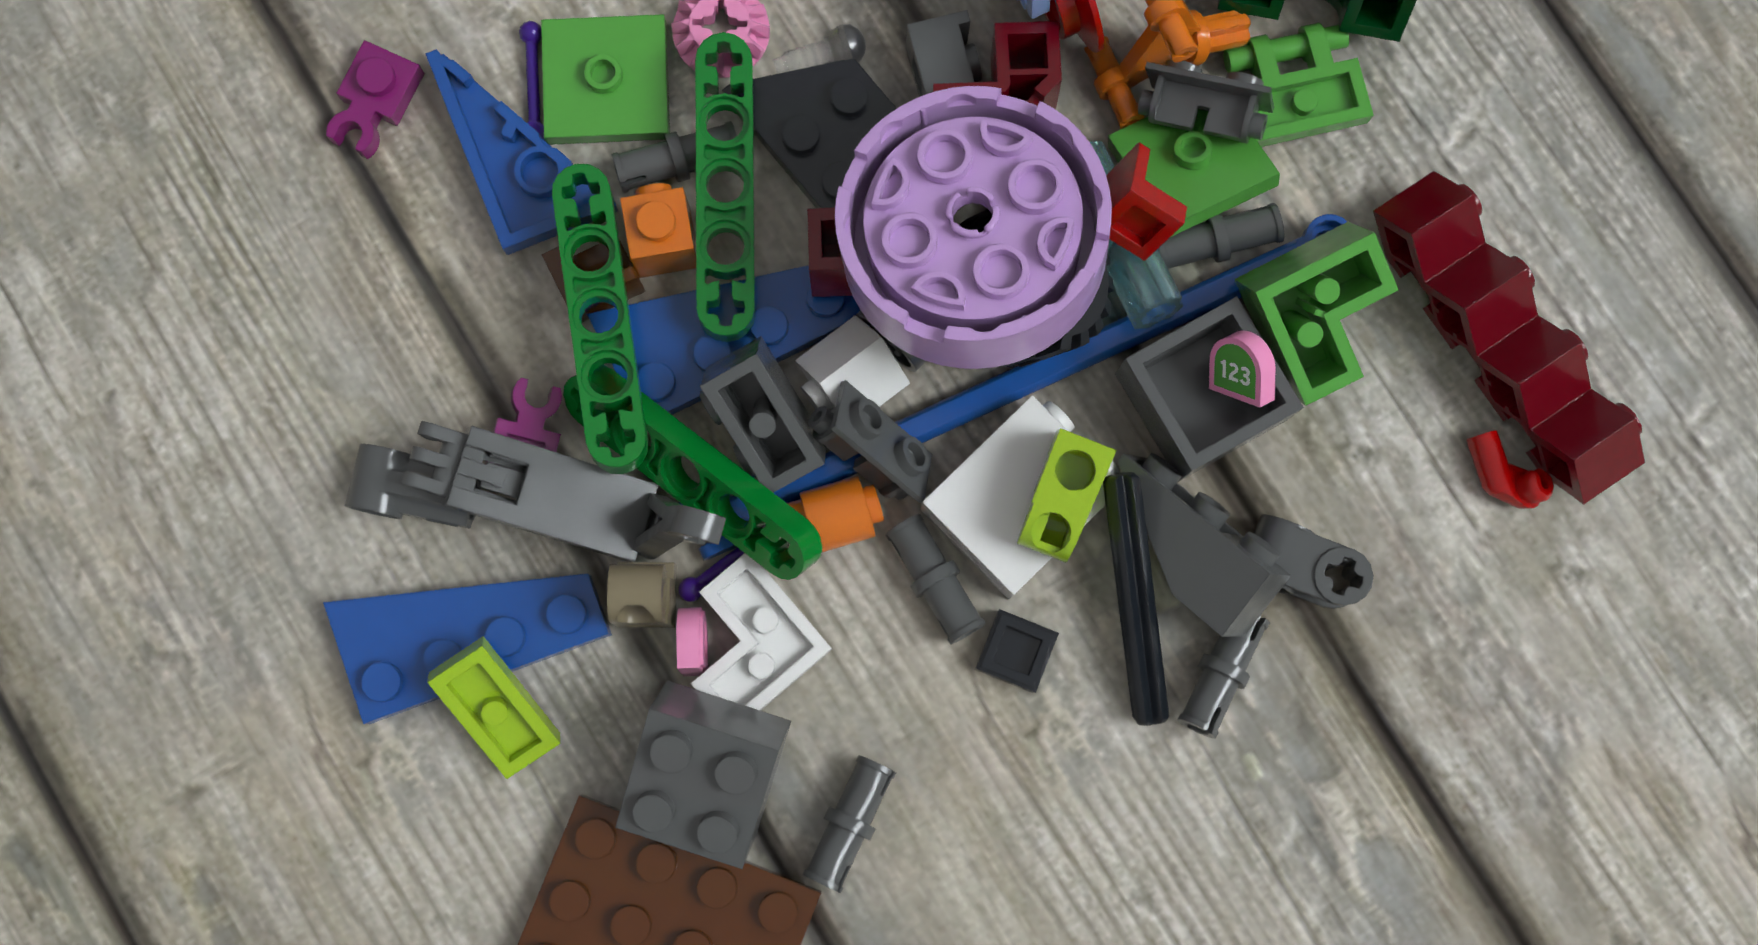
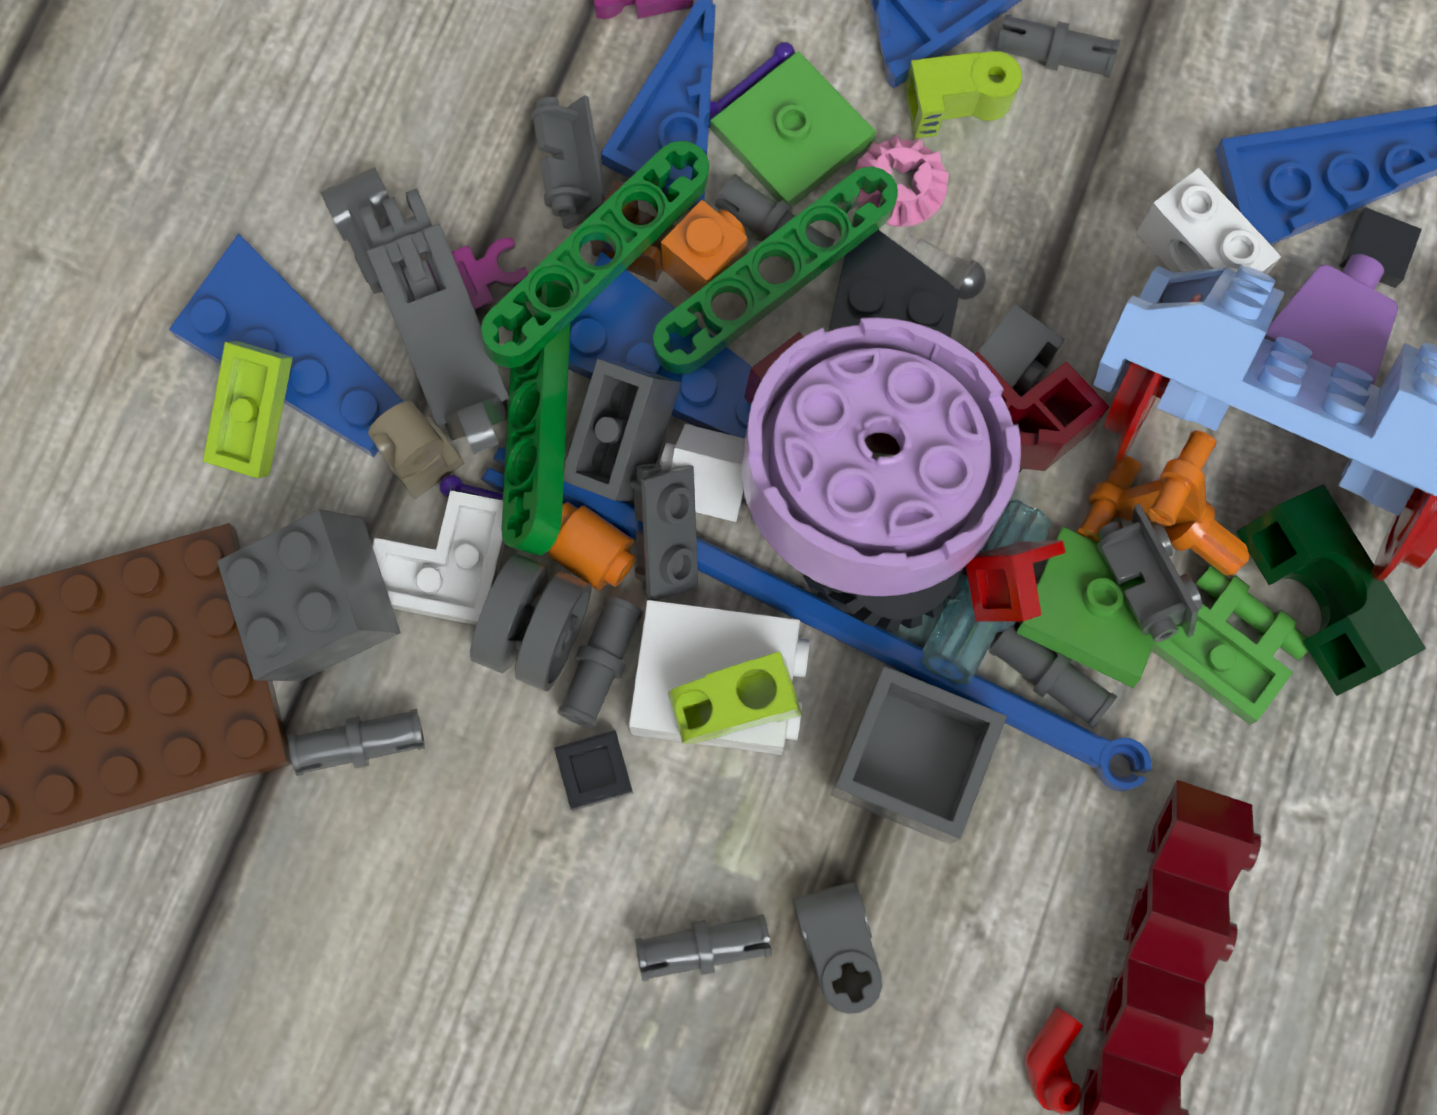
camera: 55 degrees right, 5 degrees down
bright pink tile [676,607,708,677] -> none
black axle [1103,472,1169,726] -> none
dark grey slope [1118,453,1291,637] -> none
tile [1209,331,1276,407] -> none
bright green brick [1234,221,1399,406] -> none
none -> dark grey wheel [470,554,592,692]
none -> dark grey hinge [531,95,605,229]

